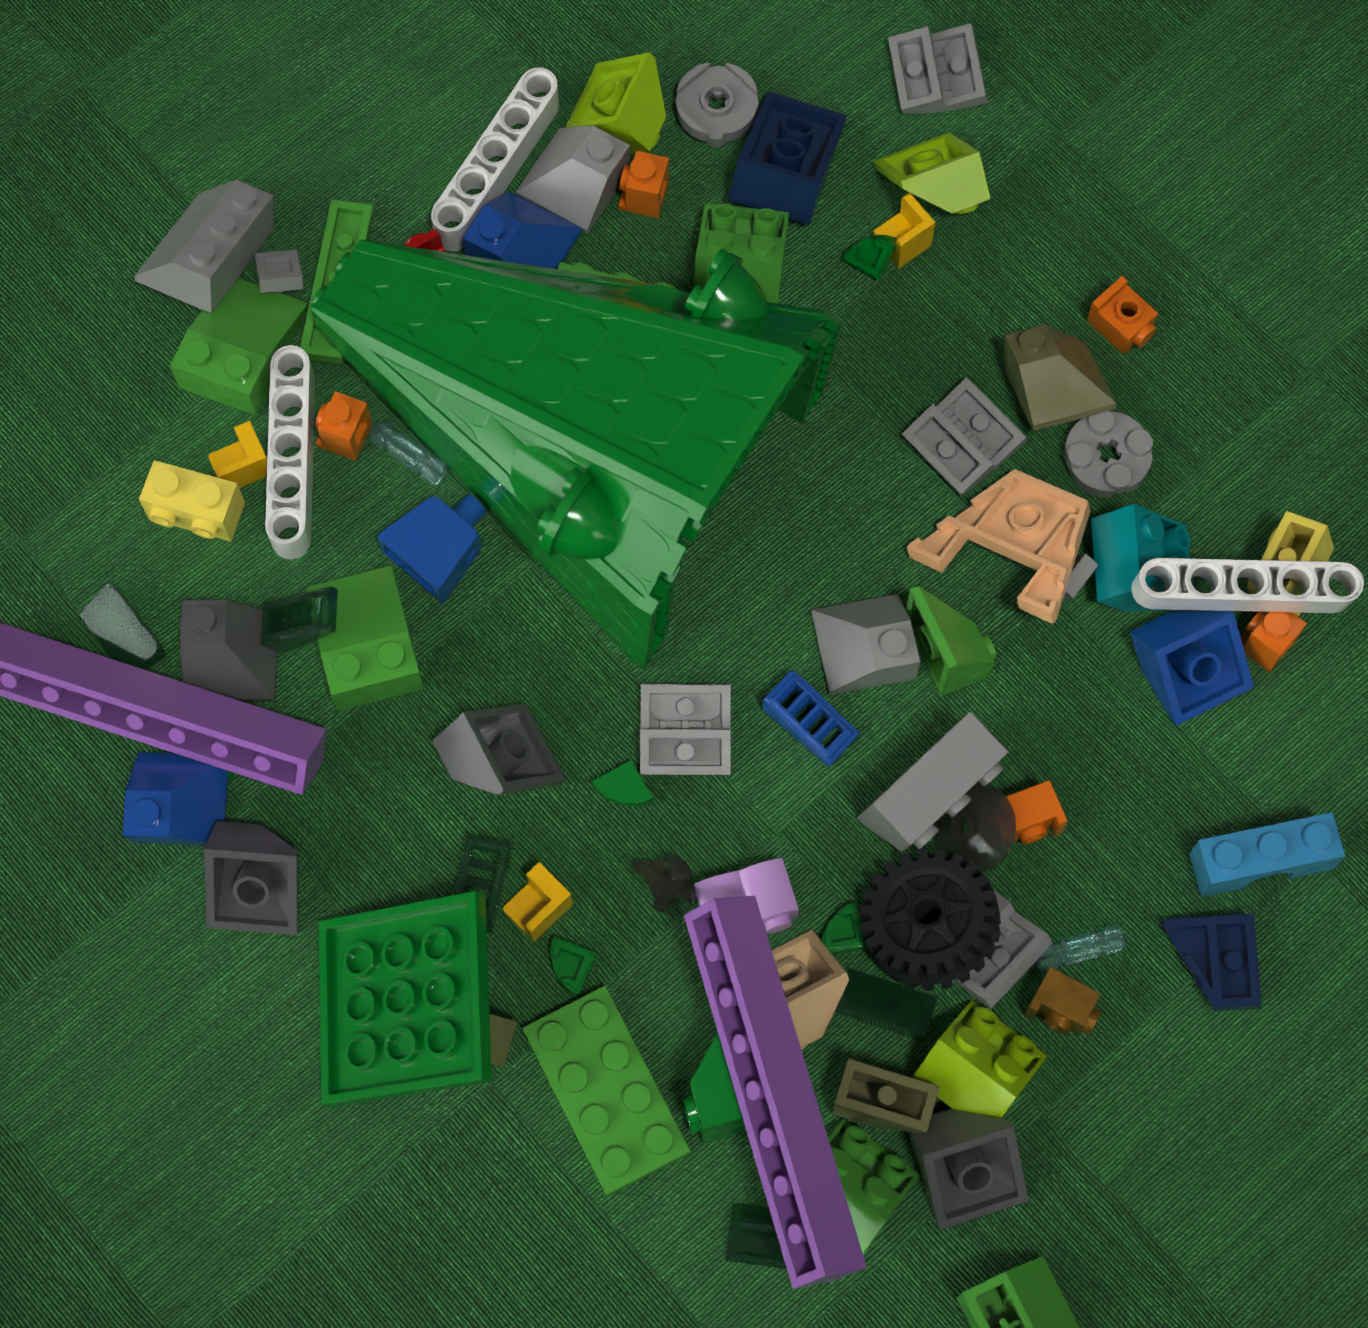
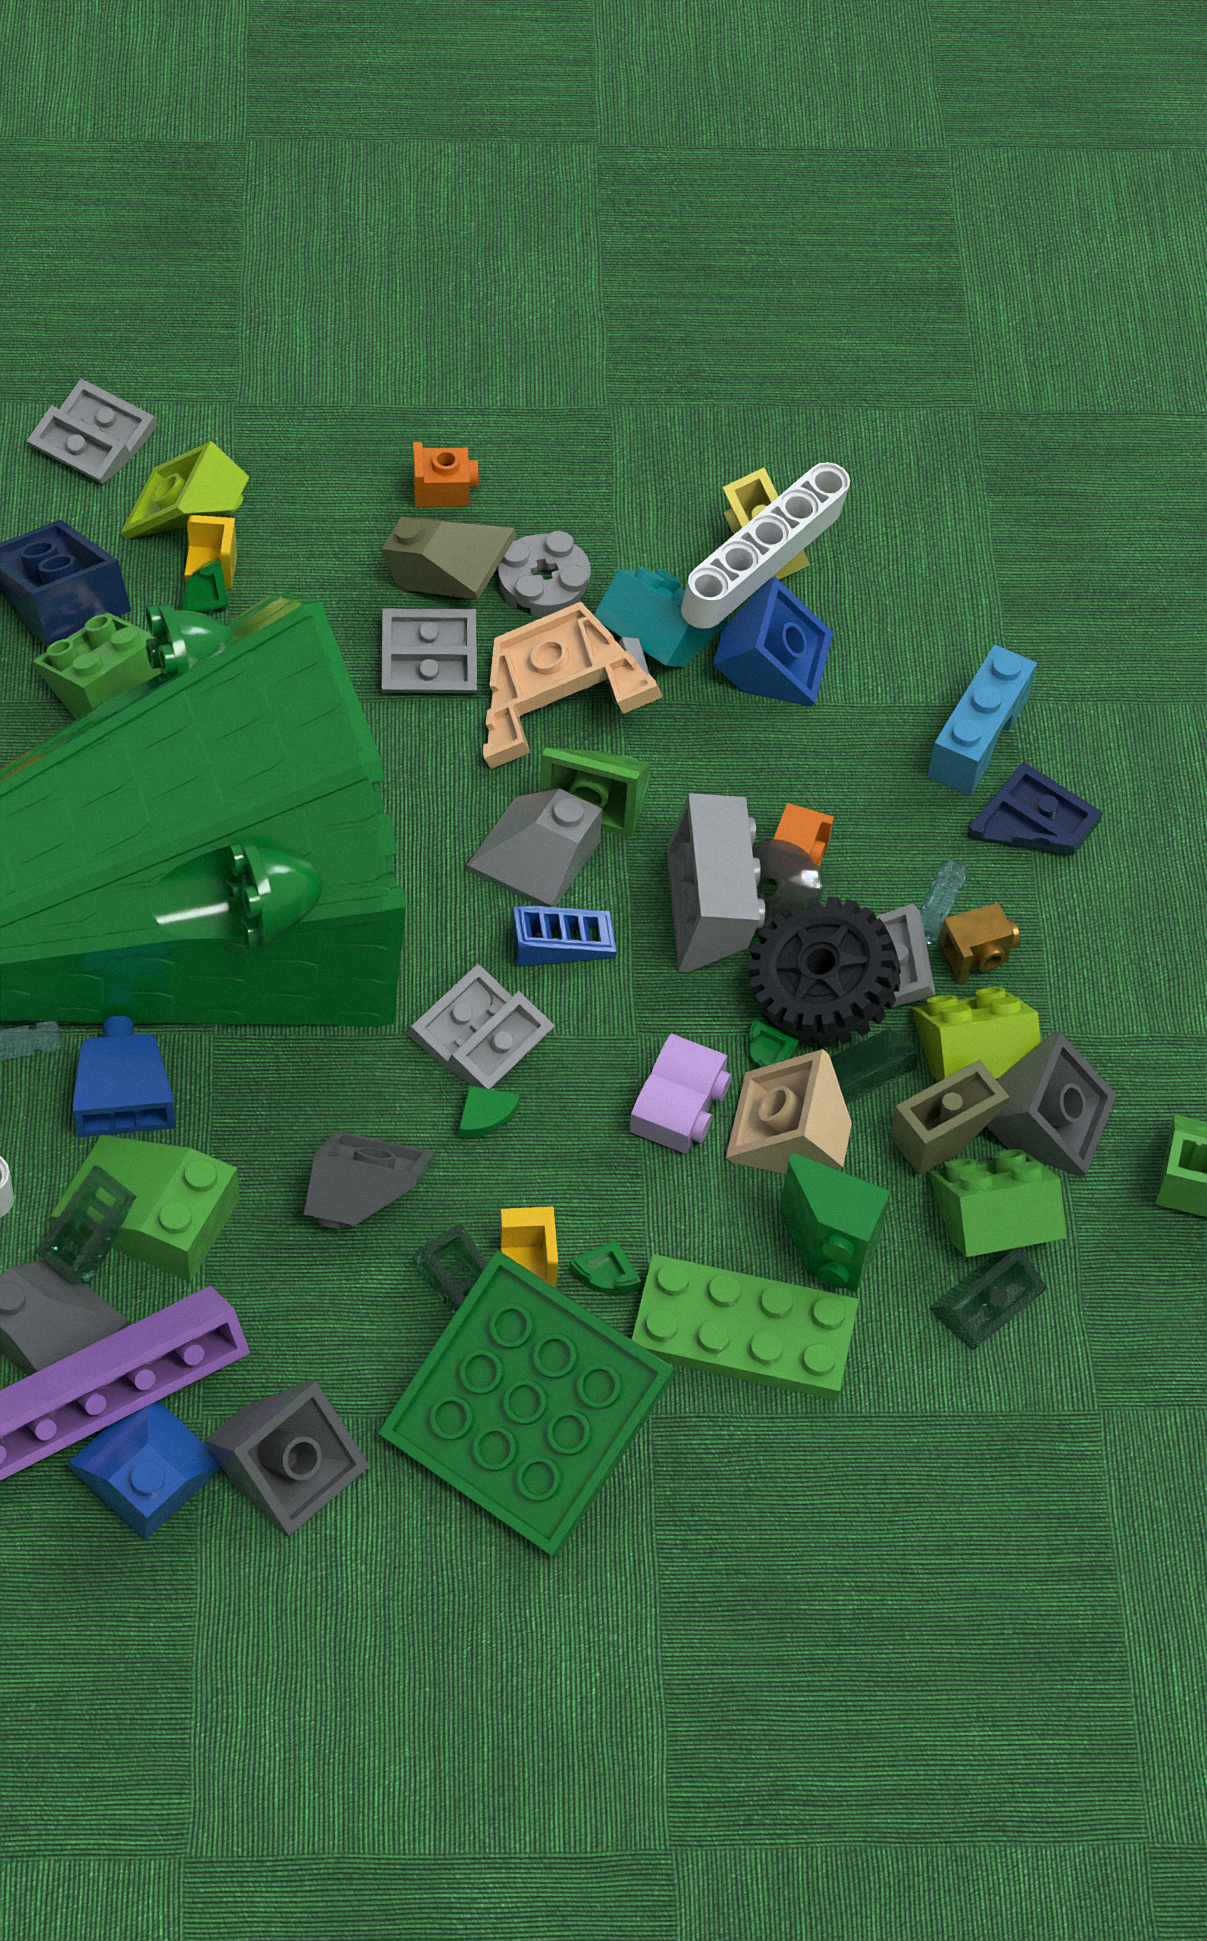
camera: 55 degrees left, 15 degrees down
clear smoke piece [632,855,695,913] -> none
medium lavender brick [684,896,867,1289] -> none
orange brick [1241,612,1307,673] -> none

